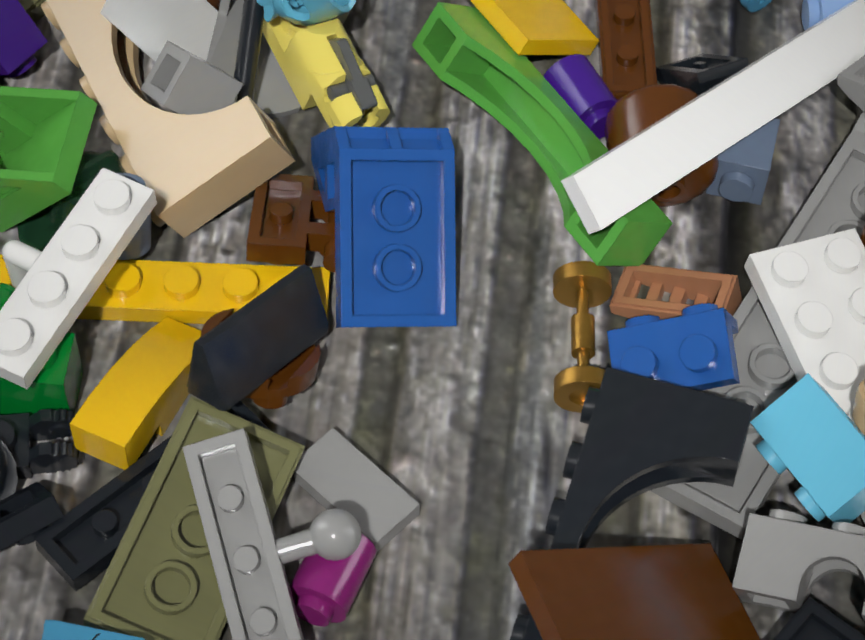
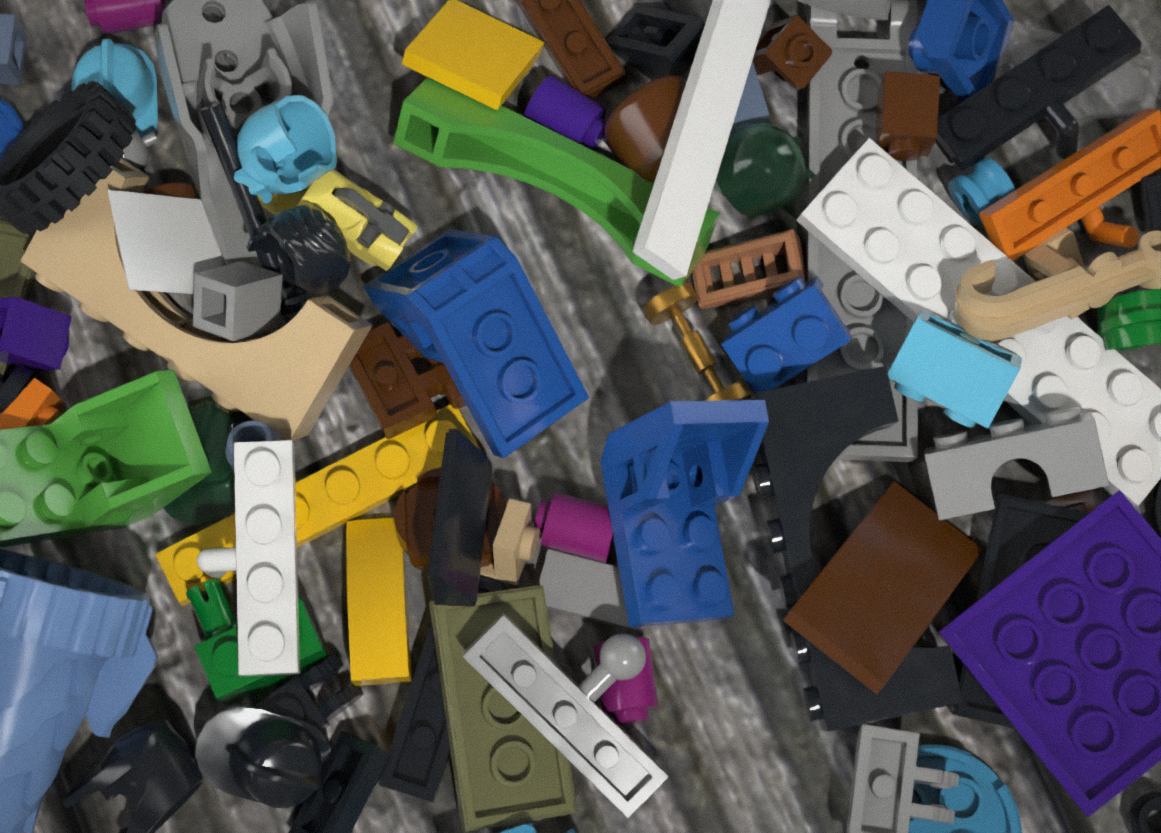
camera: 30 degrees left, 20 degrees up
none -> black hair [246,204,351,305]
none -> tan bracket [480,499,540,586]
none -> magenta brick [533,491,613,563]
none -> blue bracket [600,400,769,628]
none -> clear green helmet [716,123,815,221]
none -> reddish brown bracket [752,15,832,90]

